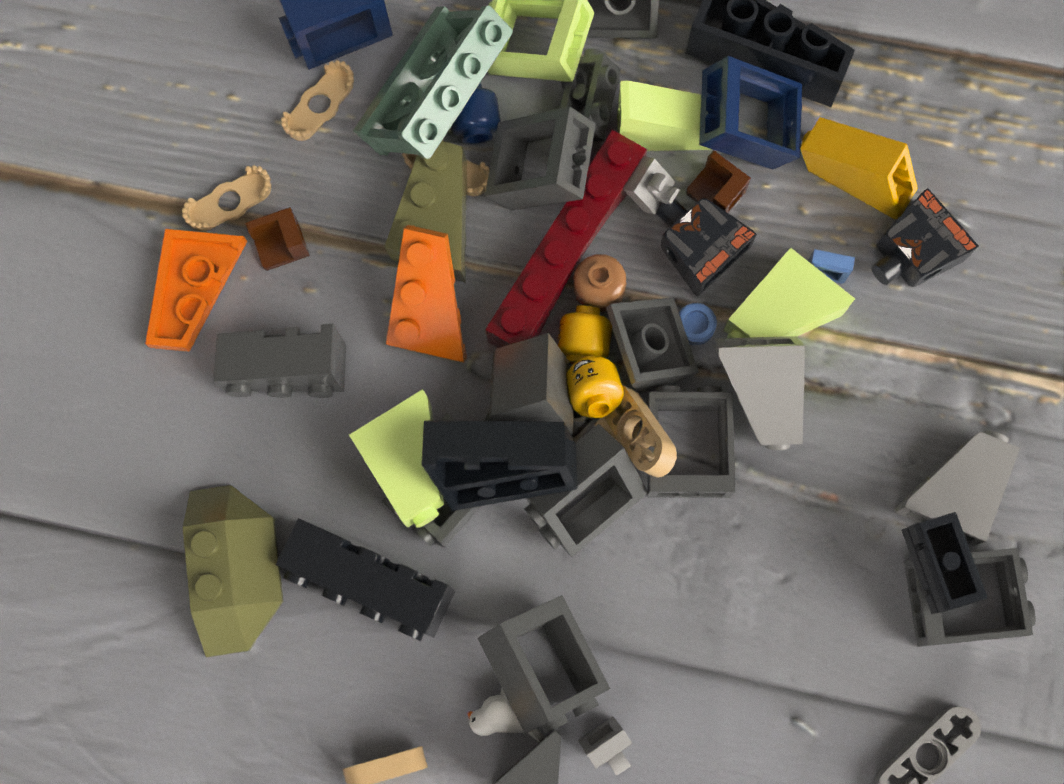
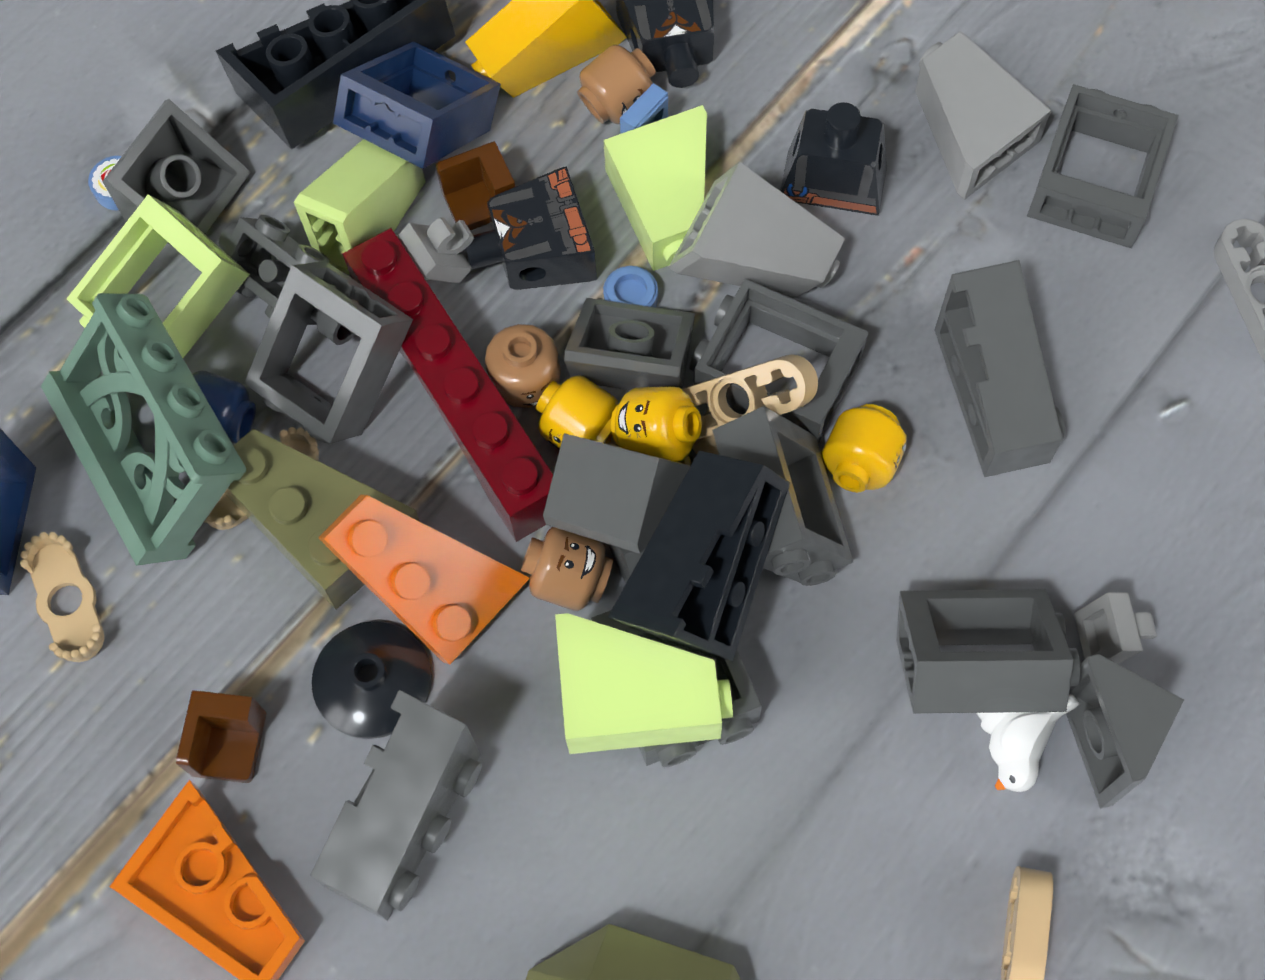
camera: 65 degrees left, 10 degrees down
tan piece [182,165,271,231] -> none
black wedge [276,518,455,641] -> none
black brick [901,512,988,614] -> none
none -> black dish [312,621,432,739]
none -> medium nougat head [521,527,613,611]
none -> medium nougat head [577,45,656,124]
none -> black torso [780,102,887,216]
none -> yellow head [822,404,907,493]
none -> dark grey wedge [934,260,1065,477]

